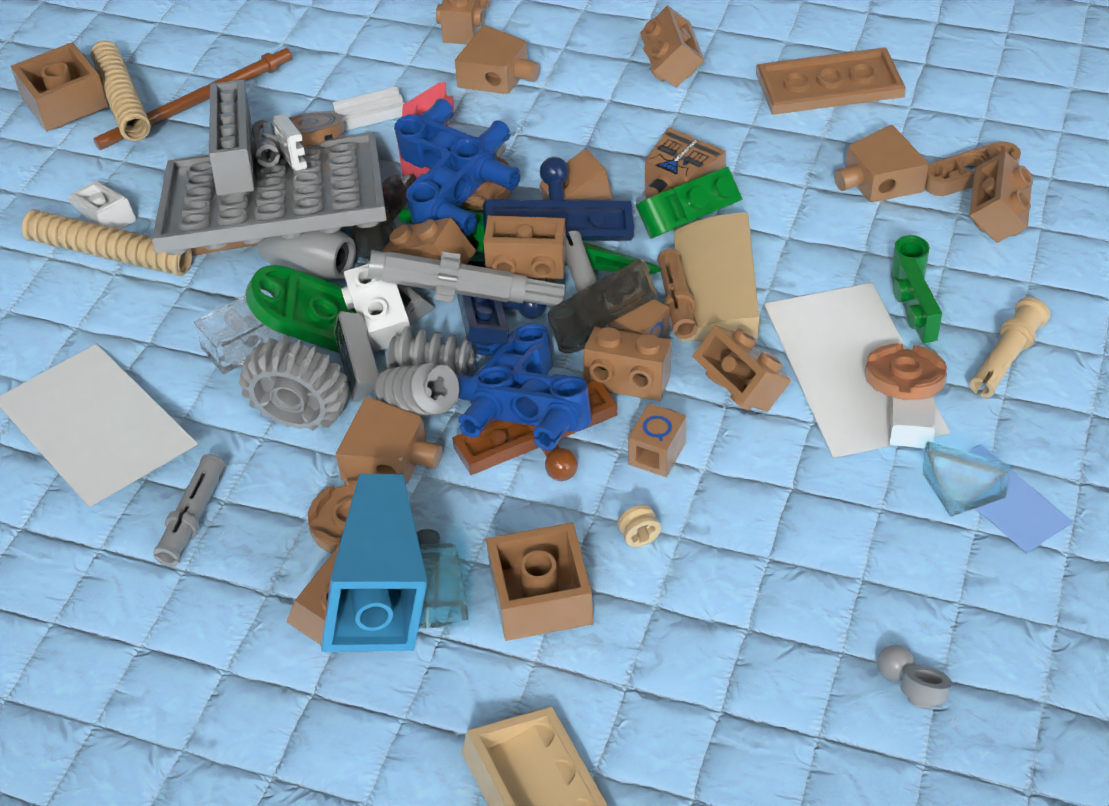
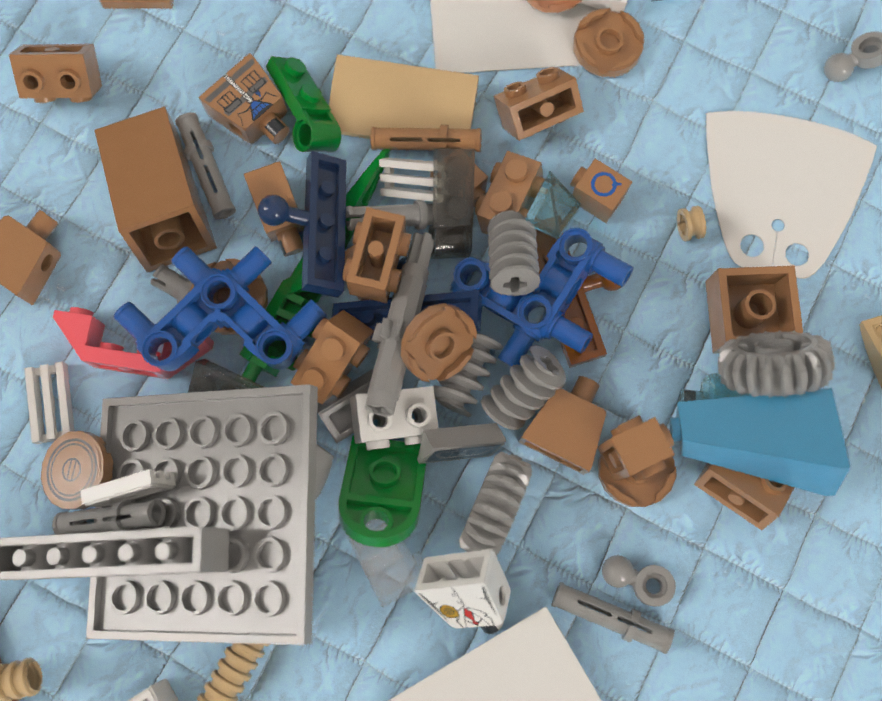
camera: 85 degrees left, 30 degrees up
none -> medium nougat slope [94,106,217,272]
none -> light grey pin [175,112,236,220]
none -> medium nougat tile [401,303,477,382]
none -> white torso [414,549,510,634]
none -> light grey piece [487,210,541,296]
none -> clear light blue slope [526,171,582,239]
none -> medium nougat tile [573,8,644,77]
none -> medium nougat brick [597,415,675,482]
none -> light grey plate [602,555,676,607]
none -> white piece [706,111,877,279]
none -> light grey gear [718,330,835,398]

